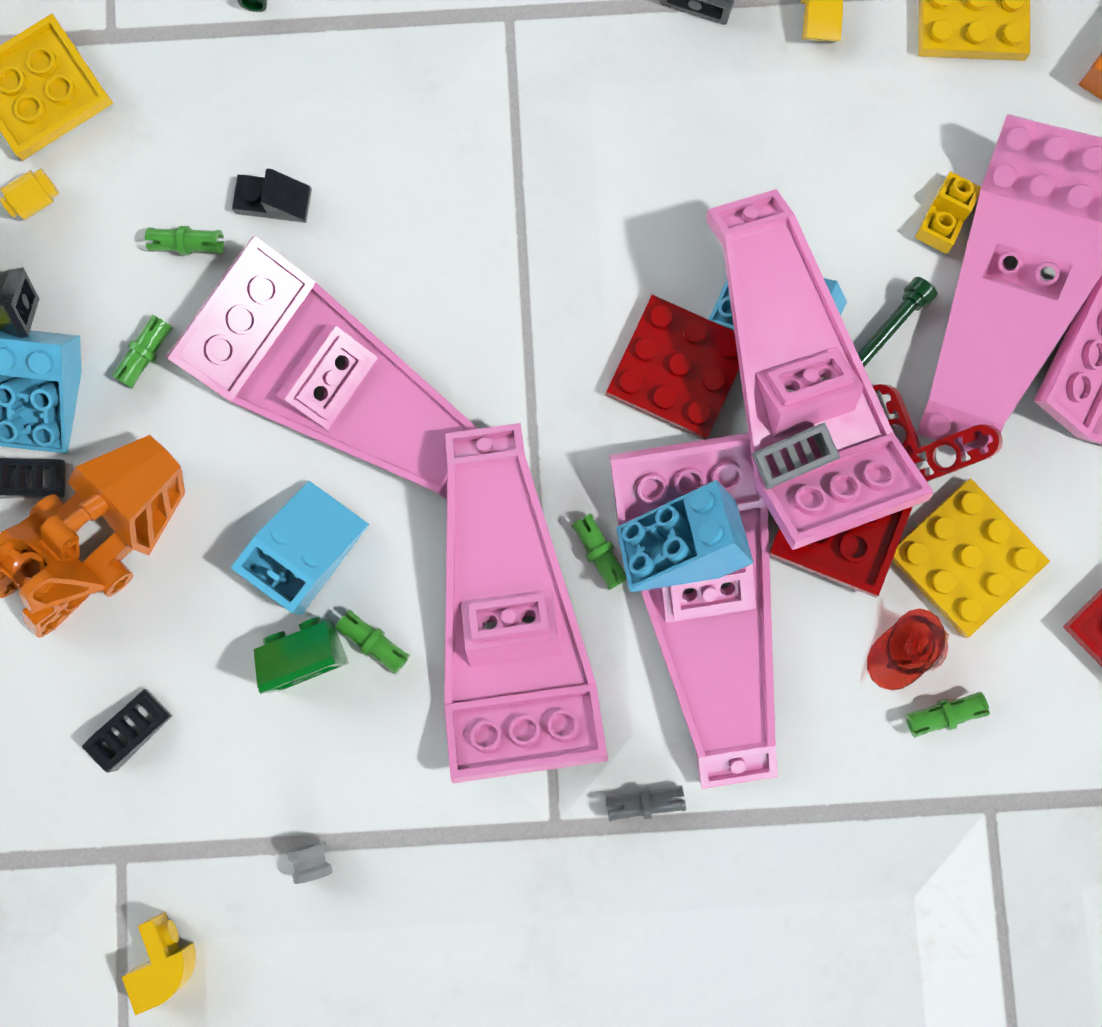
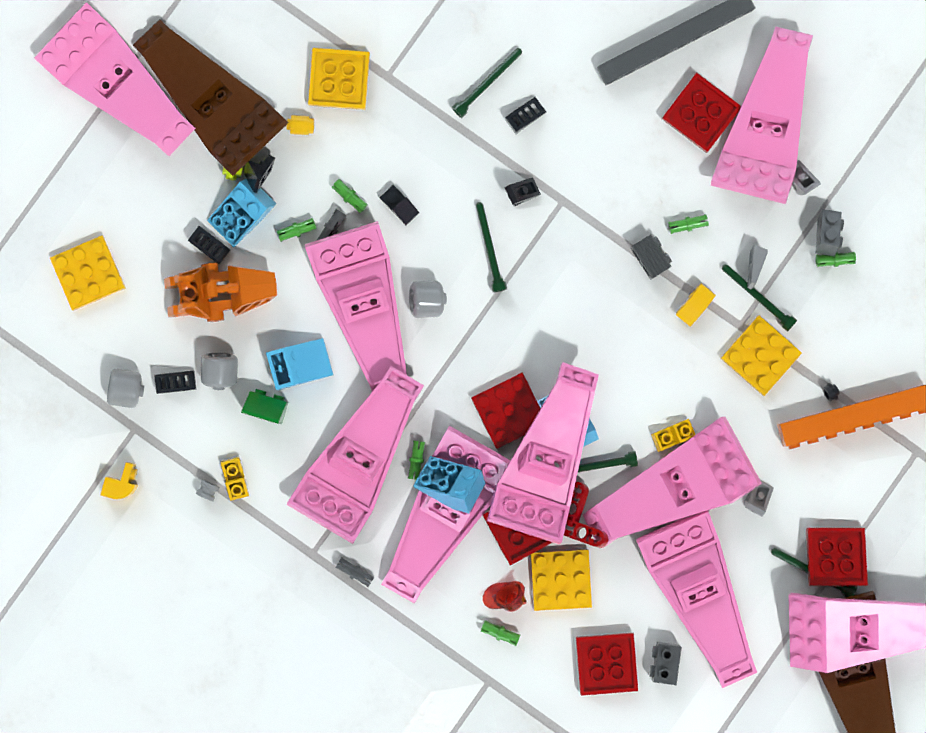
camera: 35 degrees right, 5 degrees up
bright green pin [335,610,410,675] -> none
light grey slope [751,422,840,489] -> none
none -> light grey head [107,369,144,408]
none -> light grey head [201,353,238,390]
none -> yellow slope [221,456,249,501]
none -> dark grey pin [316,209,346,241]
none -> light grey head [409,281,447,318]
none -> dark green piece [476,202,507,293]
none -> black slope [505,177,541,206]

